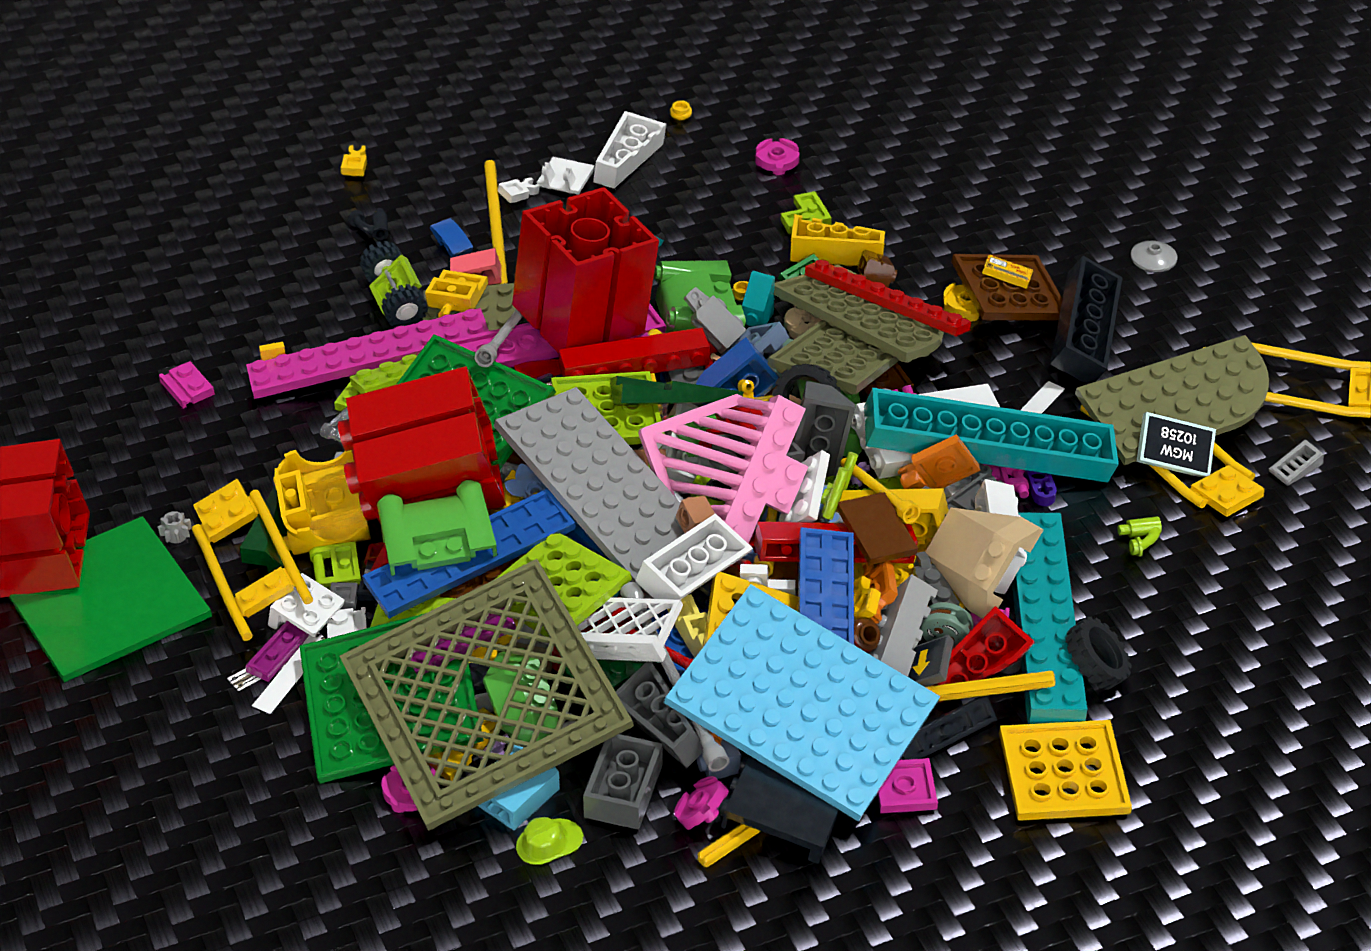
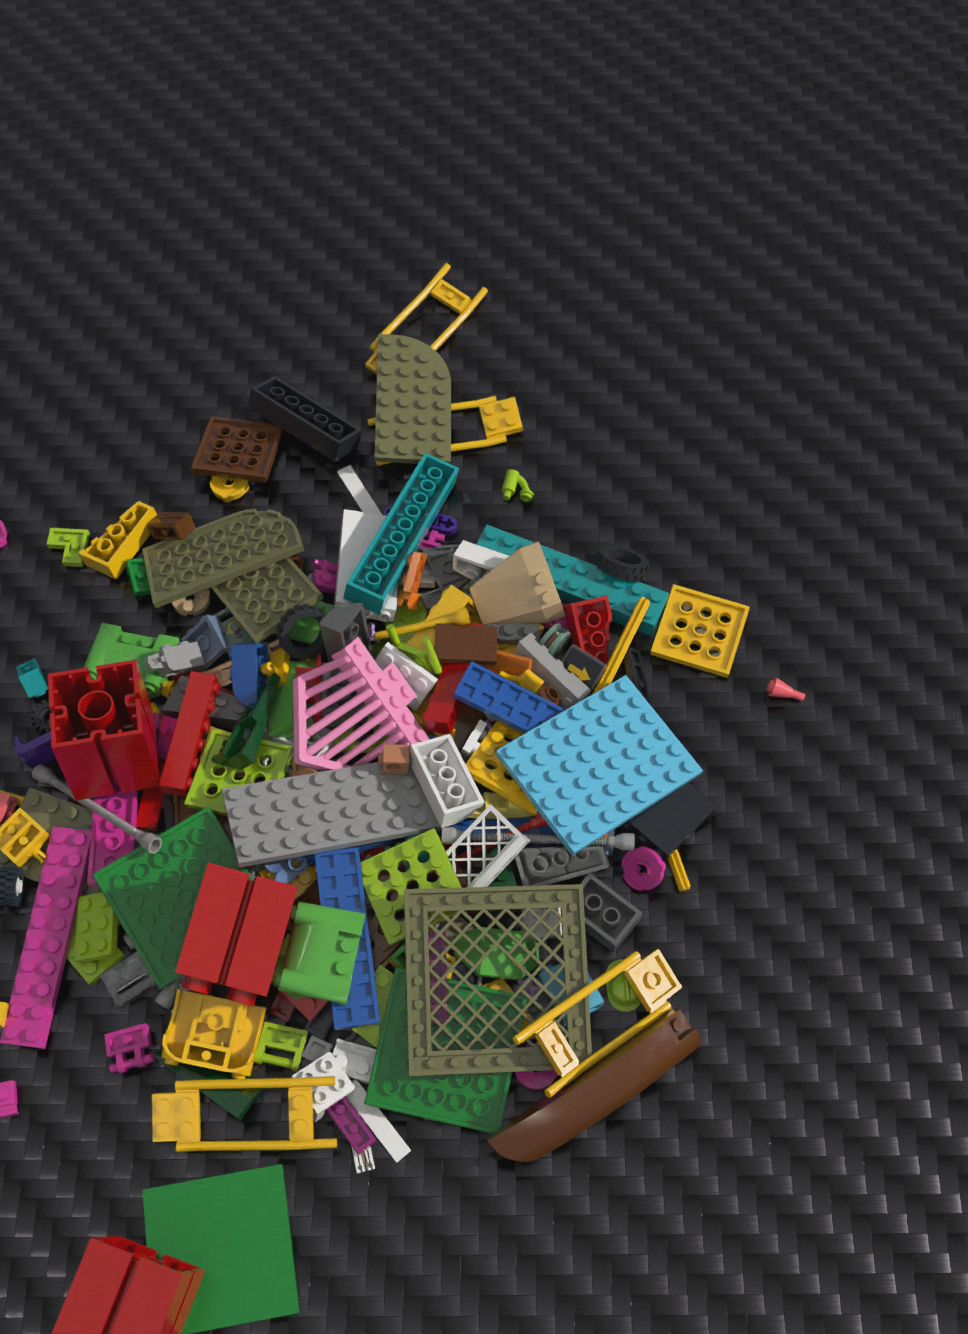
camera: 65 degrees left, 20 degrees up
light grey gear [158,512,192,543] -> none
yellow plate [732,281,748,302] -> none
teal slope [742,271,775,327] -> none
red plate [805,260,971,337] -> none
dark pink plate [877,758,938,813] -> none
yellow tile [982,255,1033,289] -> none
light grey dish [1131,241,1177,272] -> none
black tile [1136,412,1216,478] -> none
light grey slope [1269,440,1324,486] -> none
none -> dark pink plate [104,1023,155,1073]
none -> reddish brown slope [486,1009,701,1162]
none -> yellow plate [512,949,682,1098]
none -> coral cone [766,677,805,701]

